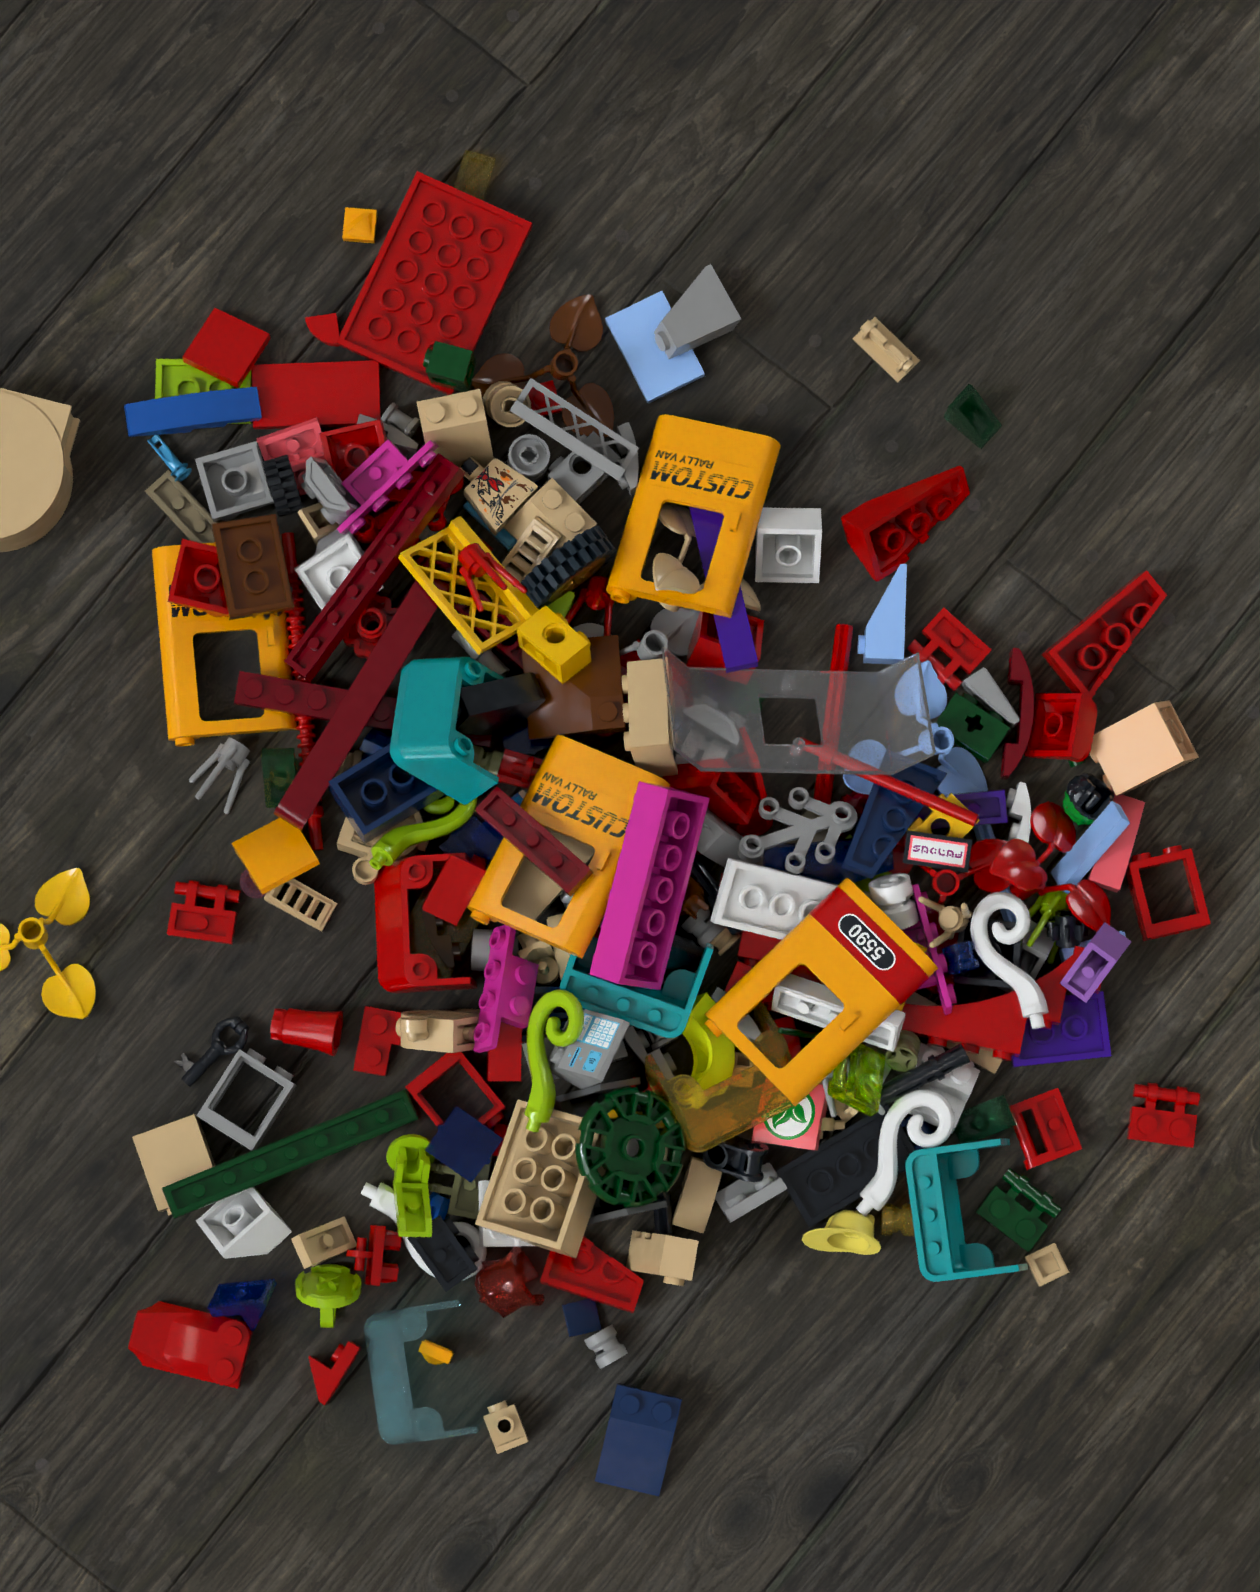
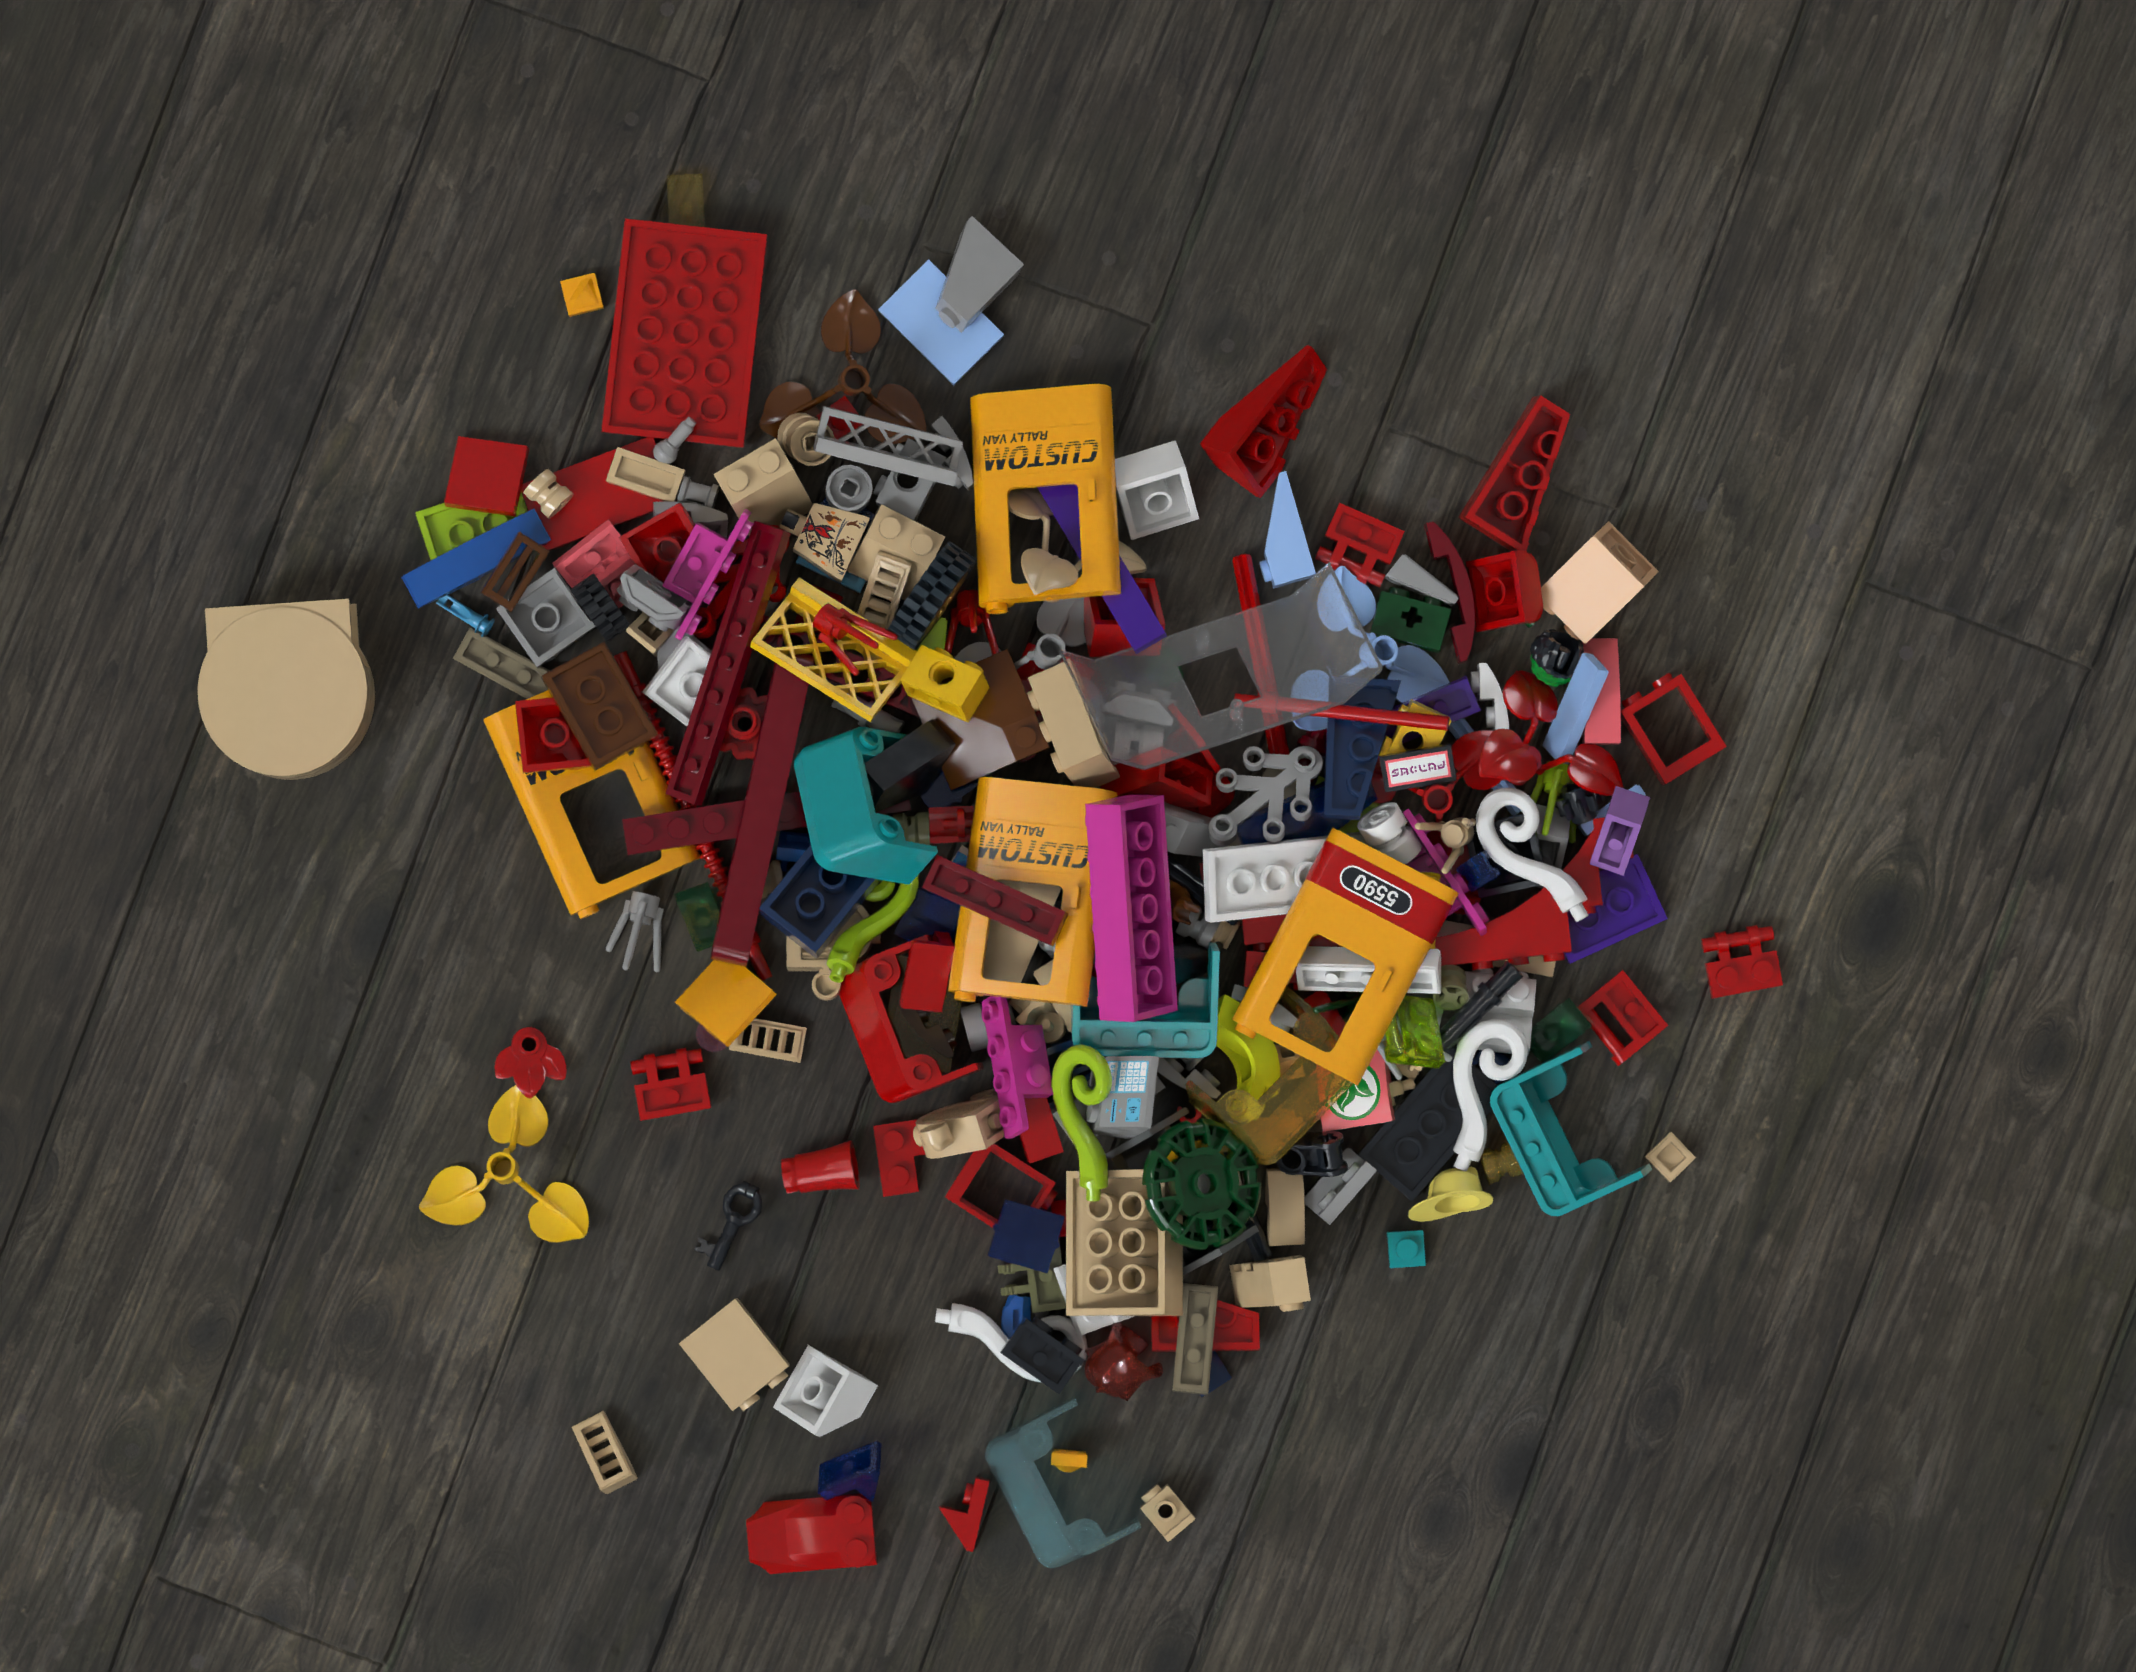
camera: 20 degrees left, 5 degrees up
dark green tile [161,1089,419,1219] -> none
light grey window [197,1048,297,1151] -> none
tan slope [291,1216,357,1269] -> none
lime tile [295,1264,361,1328] -> none
red tile [305,313,340,347] -> none
red hips [346,1225,402,1286] -> none
lime piece [386,1134,435,1237] -> none
dark green brick [423,341,477,392] -> none
light grey wheel [584,1324,628,1369] -> none
dark blue slope [595,1384,682,1496] -> none
tan hinge [853,317,920,383] -> none
clear green slope [944,384,1002,449] -> none
dark green plate [975,1168,1062,1252] -> none
none -> reddish brown tile [480,532,550,612]
none -> red plate [495,1027,567,1099]
none -> tan wheel [523,468,574,519]
none -> tan slope [572,1411,638,1494]
none -> tan tile [606,447,686,502]
none -> light grey piece [653,417,697,464]
none -> dark tan tile [1172,1283,1218,1395]
none -> teal plate [1387,1230,1426,1268]

